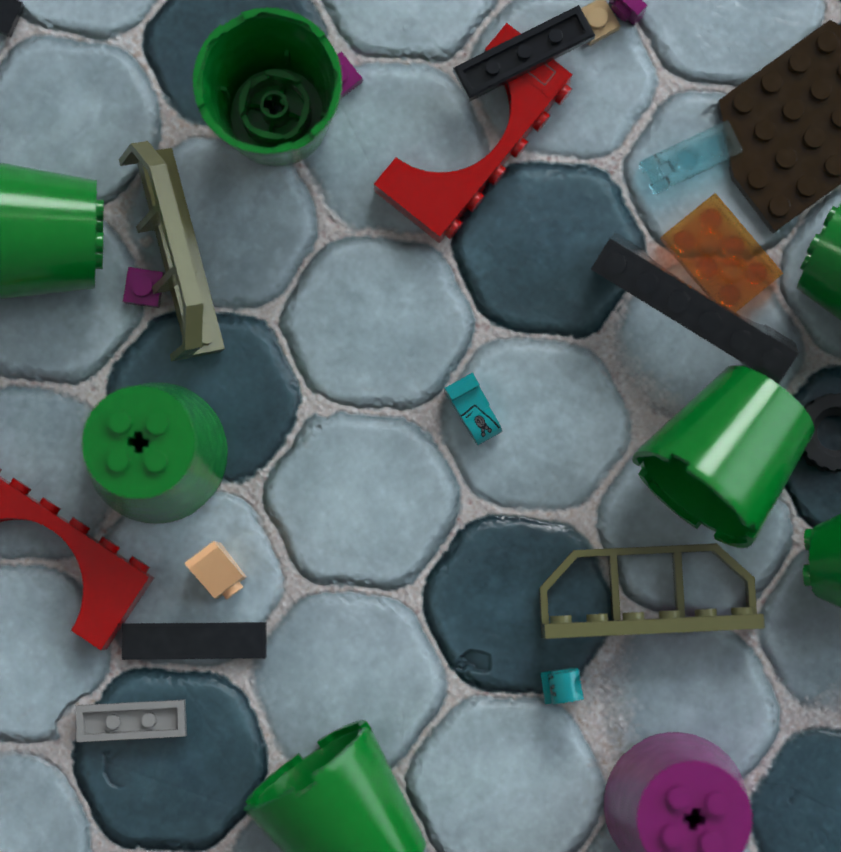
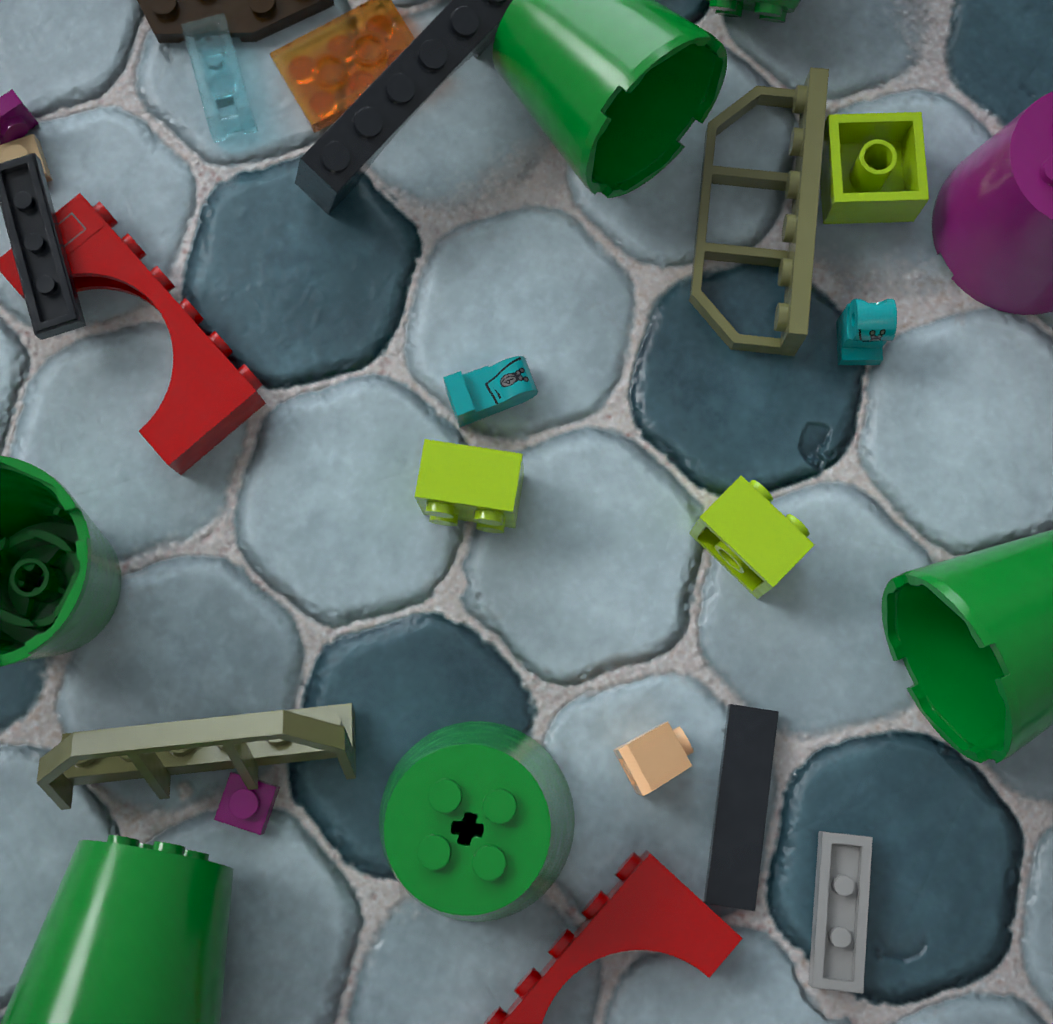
camera: 75 degrees left, 5 degrees down
none -> lime brick [414,439,524,533]
none -> lime brick [689,475,815,599]
none -> lime brick [820,112,929,224]

